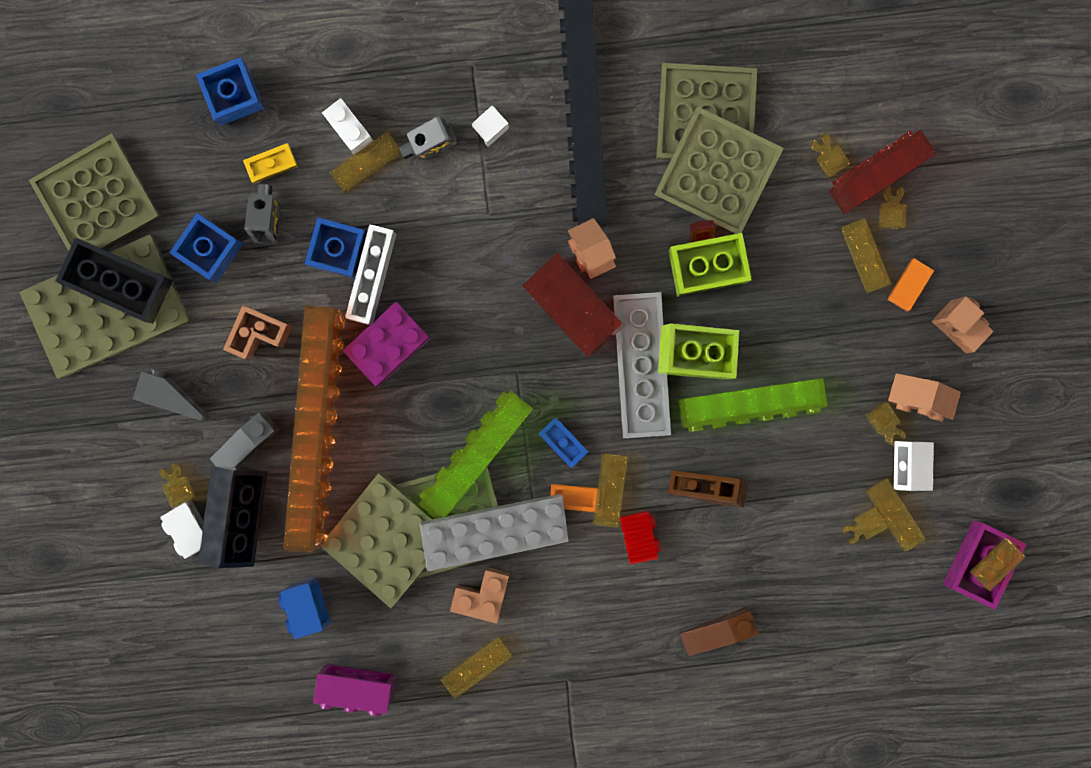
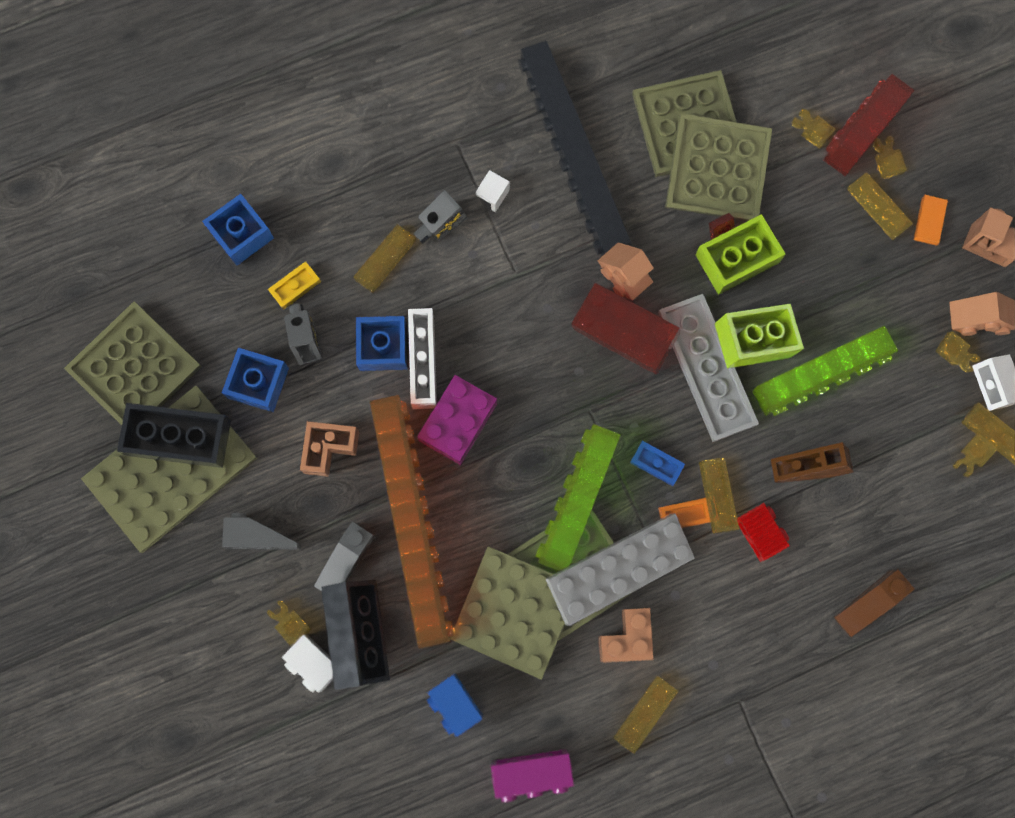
camera: 15 degrees left, 10 degrees down
white brick [322,98,374,156] -> none

